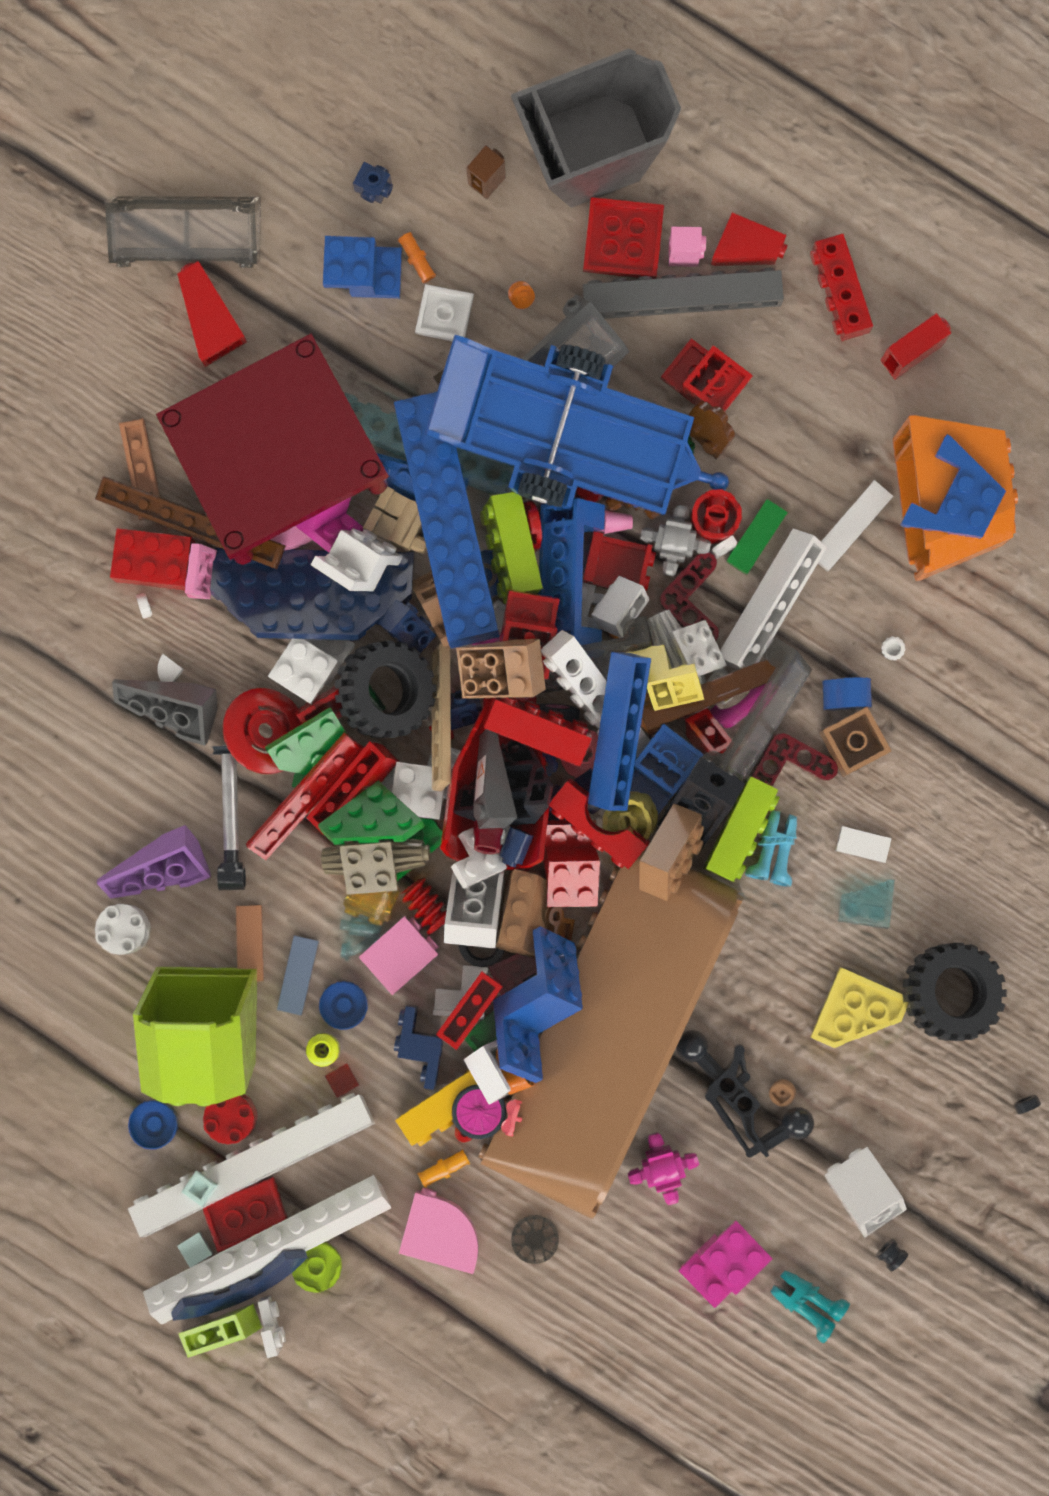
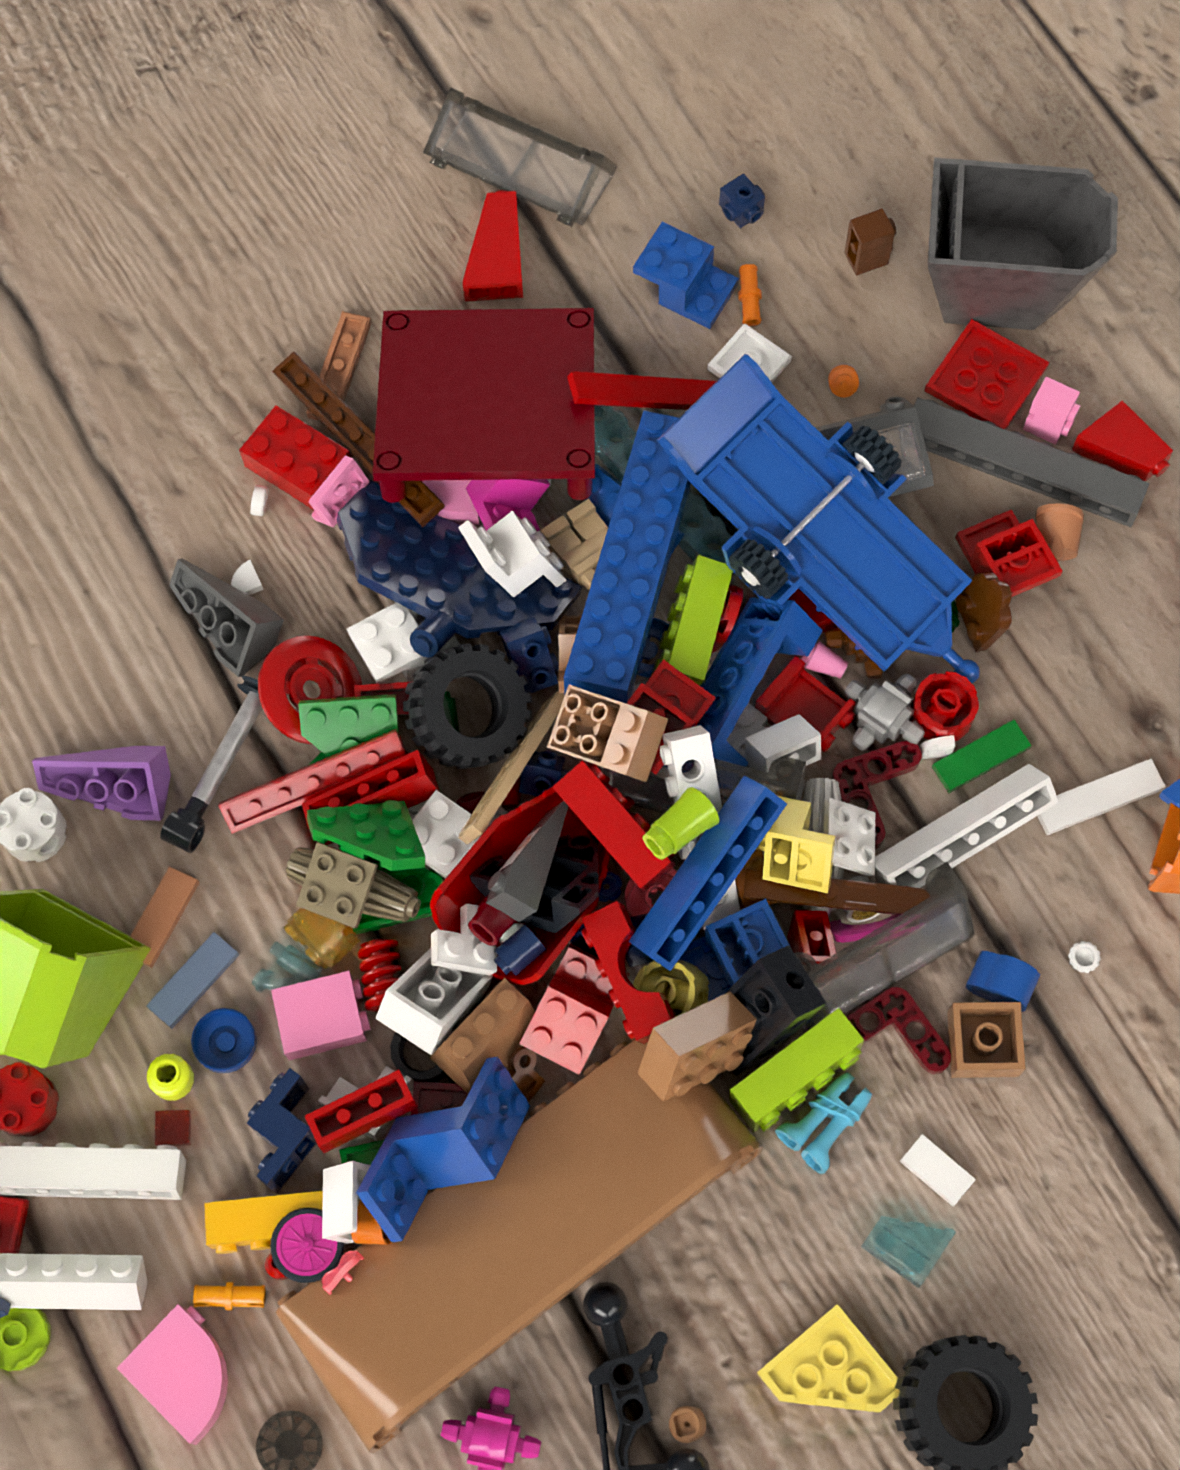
camera: 25 degrees right, 15 degrees down
none -> dark blue brick [410,611,456,658]
none -> dark red tile [456,791,485,814]
none -> red tile [567,371,717,410]
none -> lime plant [642,787,720,860]
none -> nougat hat [1035,503,1084,562]

